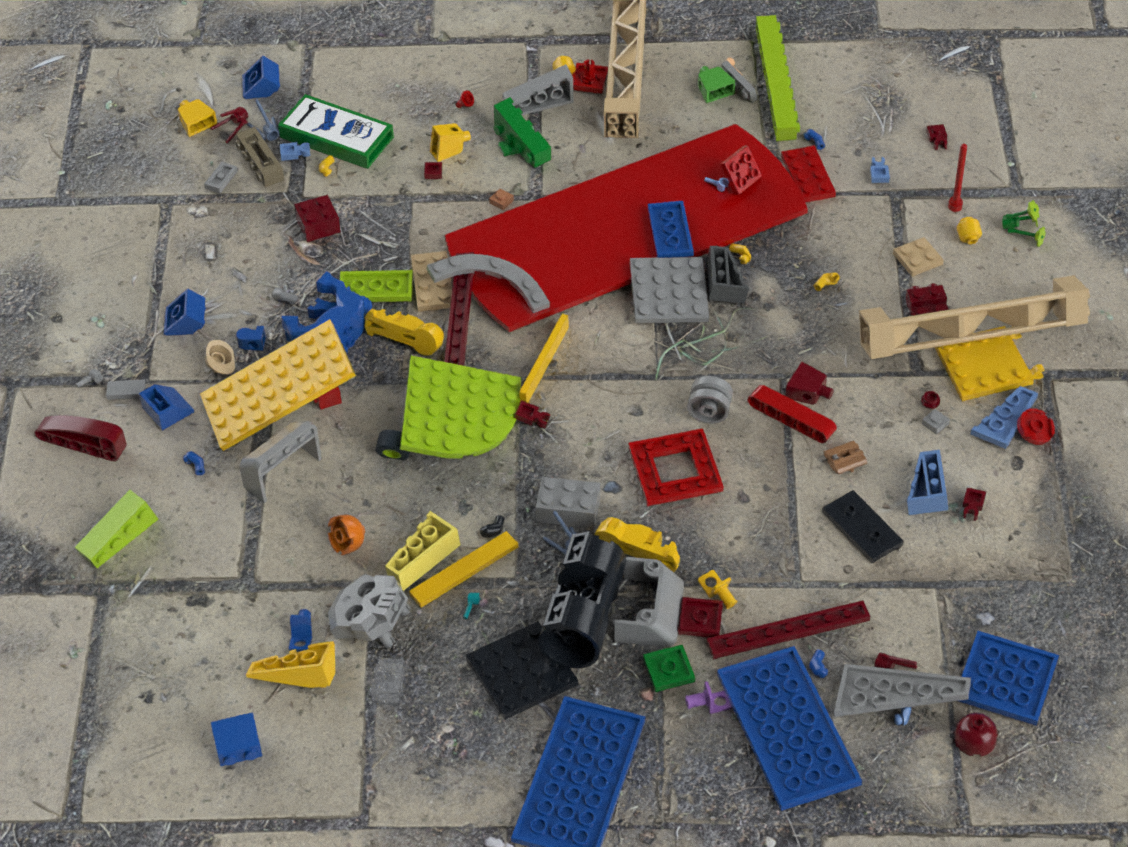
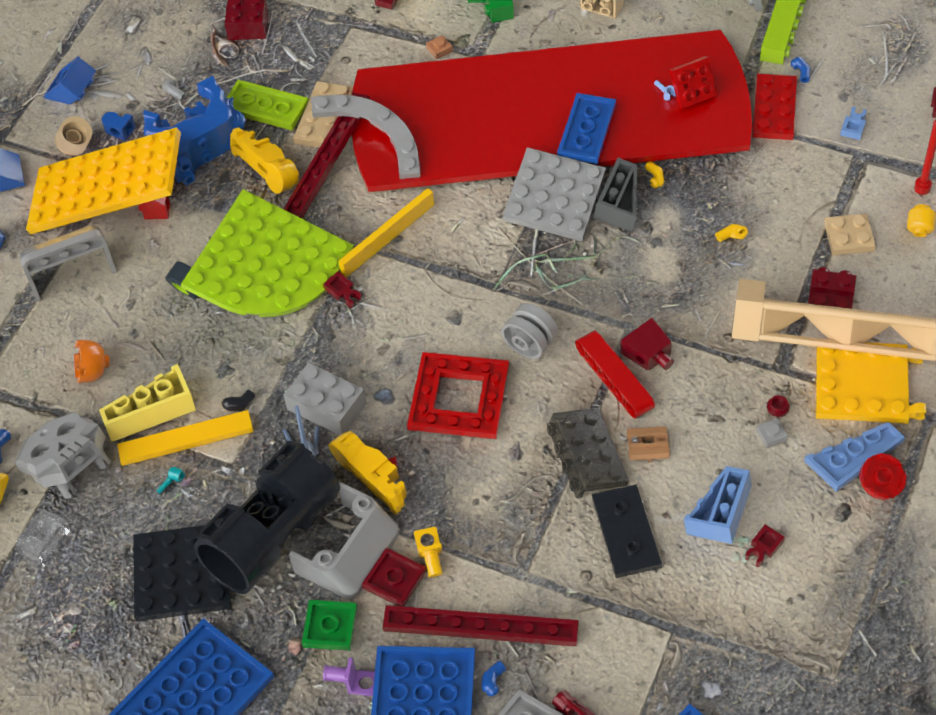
camera: 25 degrees right, 5 degrees up
none -> clear smoke bracket [547,408,629,498]

